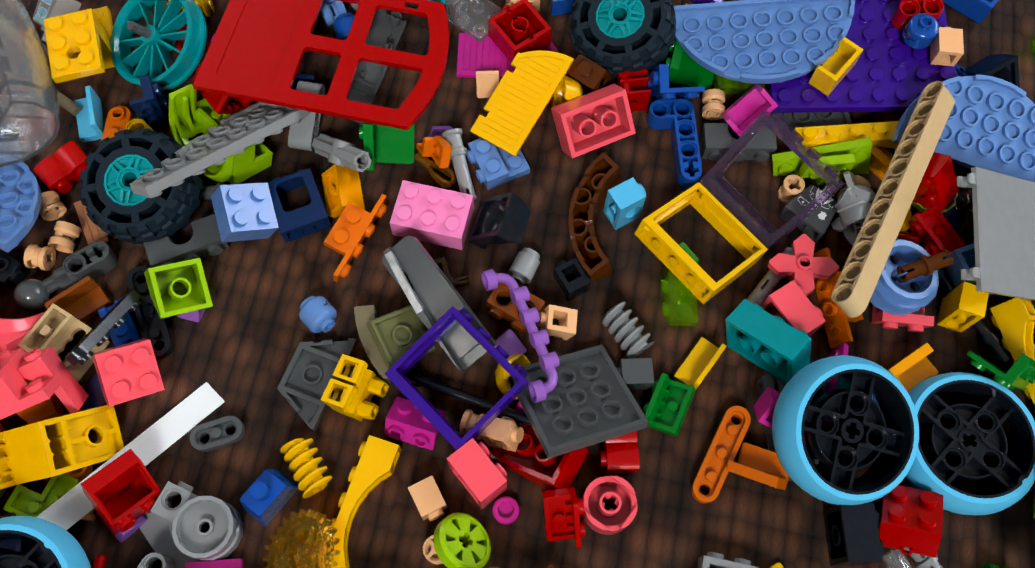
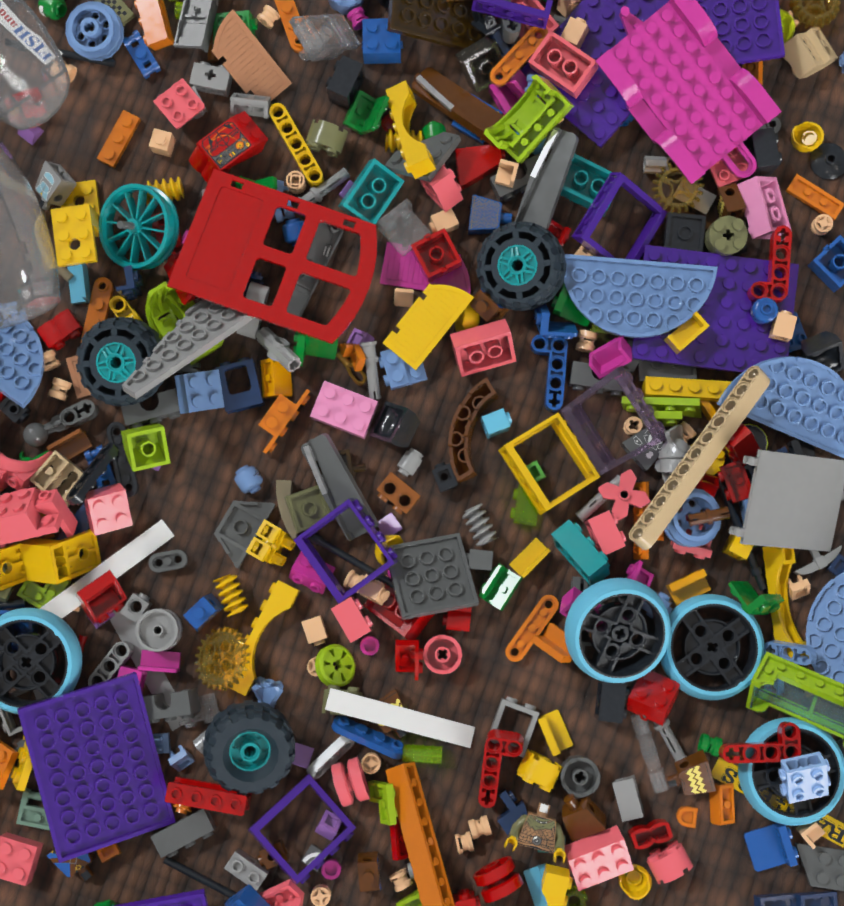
camera: 15 degrees right, 15 degrees up
light nougat wheel [23,244,56,271] -> none
medium lavender bar [481,269,560,403] -> none
light nougat brick [537,304,578,341] -> none
red piece [616,69,651,112] -> none

